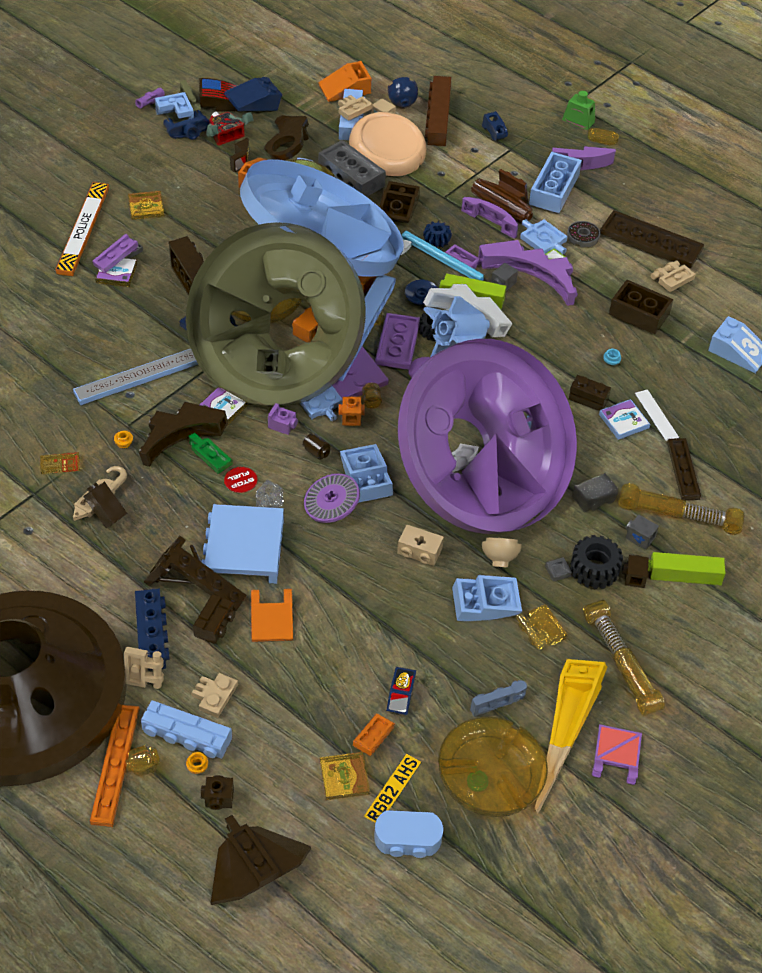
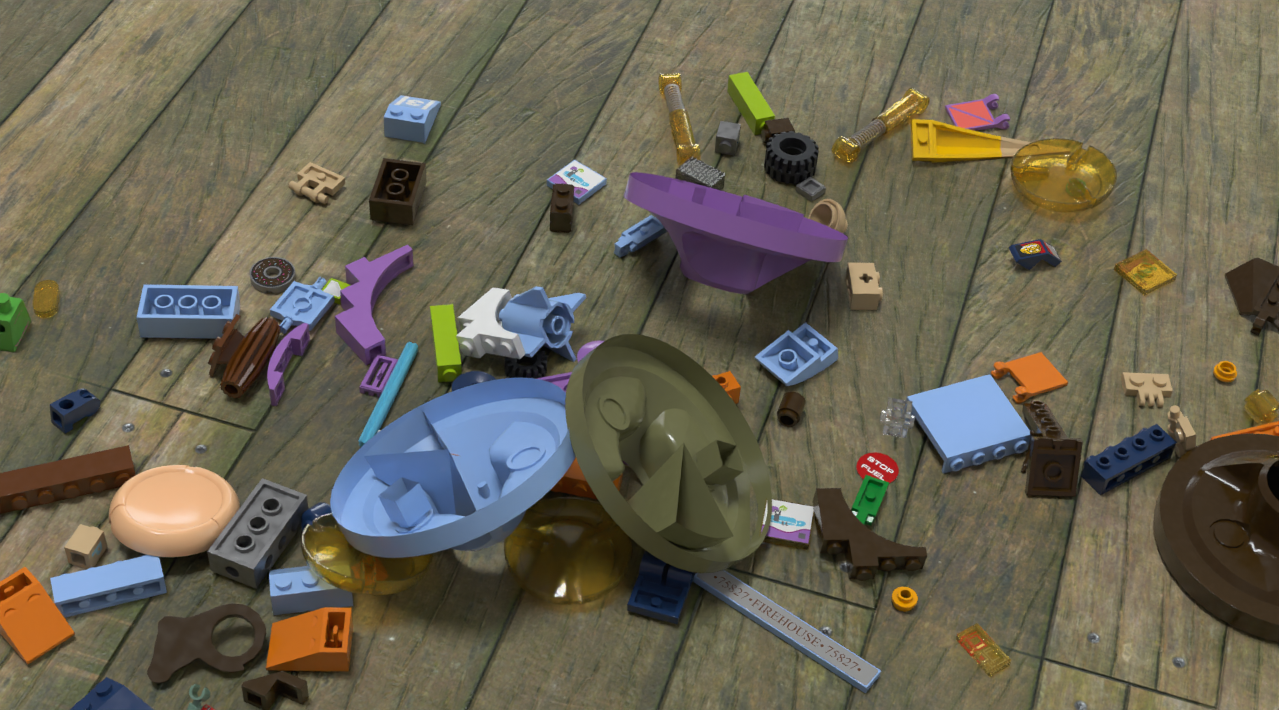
camera: 115 degrees left, 5 degrees down
tan plate [73,466,127,521] -> none
dark brown brick [83,481,128,528] -> none
light blue brick [141,700,232,759] -> none
dark brown brick [168,236,204,296] -> none
dark brown brick [193,594,236,644] -> none
dark brown brick [201,775,234,810] -> none
medium lavender brick [268,403,298,435] -> none
piece [304,474,360,523] -> none
tan hinge [338,95,373,121] -> none
orange plate [353,713,395,756] -> none
yellow sticker [364,754,421,823] -> none
light blue brick [374,810,443,858] -> none
dark brown slope [379,181,420,223] -> none
dark blue cylinder [387,77,418,108] -> none
dark blue gear [423,221,452,248] -> none
white tile [452,443,479,472] -> none
light blue slope [452,575,522,621] -> none
sand blue hinge [470,680,527,716] -> none
flat silver brick [491,263,518,291] -> none
clear yellow plate [516,604,567,650] -> none
medium lavender slope [552,146,616,170] -> none
dark brown plate [600,210,704,269] -> none
medium azure plate [603,349,621,365] -> none
white sticker [635,390,679,441] -> none
dark brown tile [667,438,701,501] -> none

